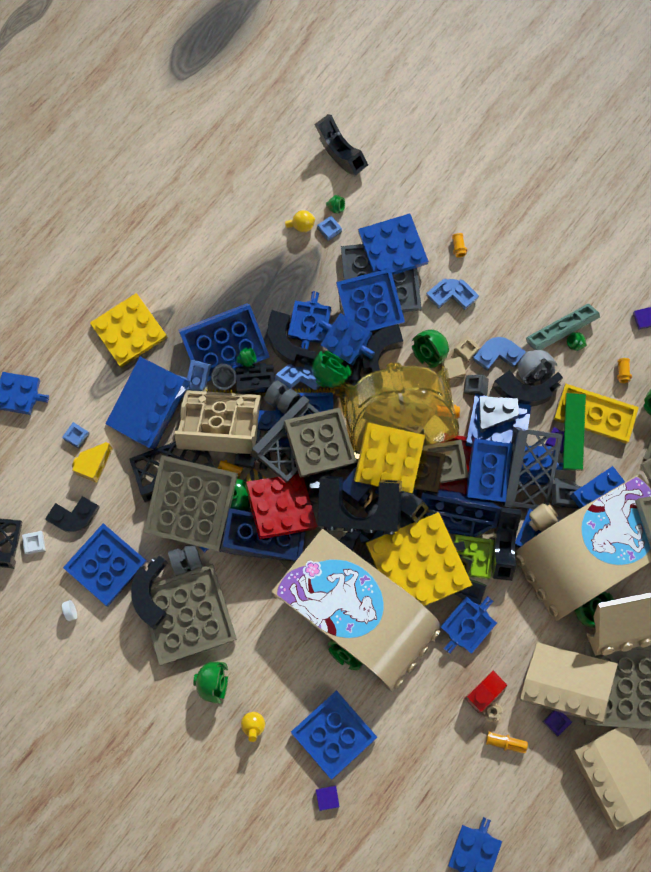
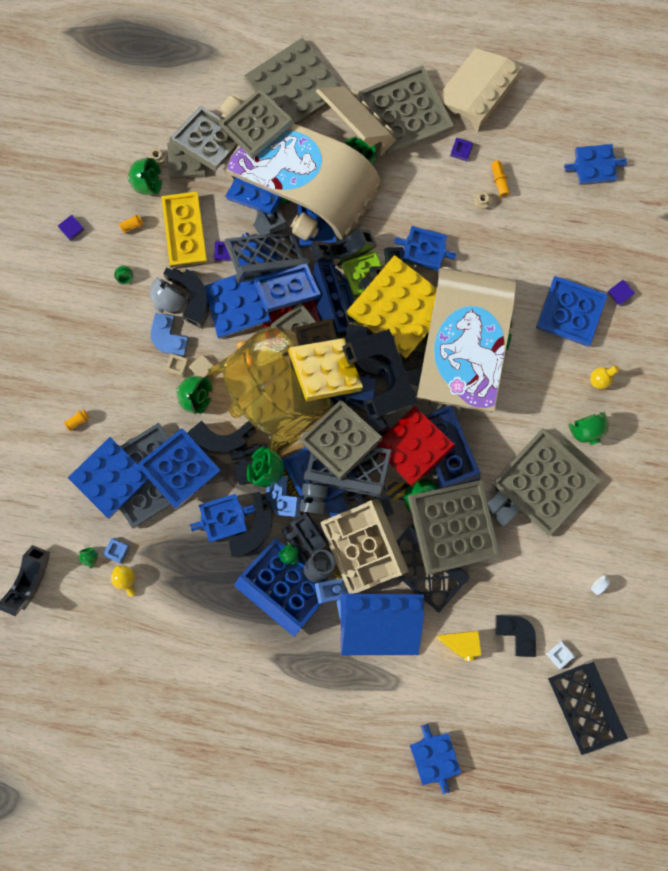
camera: 120 degrees left, 5 degrees up
medium blue tile [62,422,90,449] -> none
blue plate [63,523,148,607] -> none
yellow plate [90,293,168,368] -> none
black arch [131,555,168,630] -> none
light orange pin [218,460,243,479] -> none
blue plate [319,313,375,365] -> none
medium blue plate [426,278,479,310] -> none
dark grey slope [464,374,489,396] -> none
red slope [464,670,507,713] -> none
wing [479,397,519,433] -> none
tan piece [520,642,618,724] -> none
sand green plate [526,303,600,350] -> none
green tile [562,393,586,471] -> none

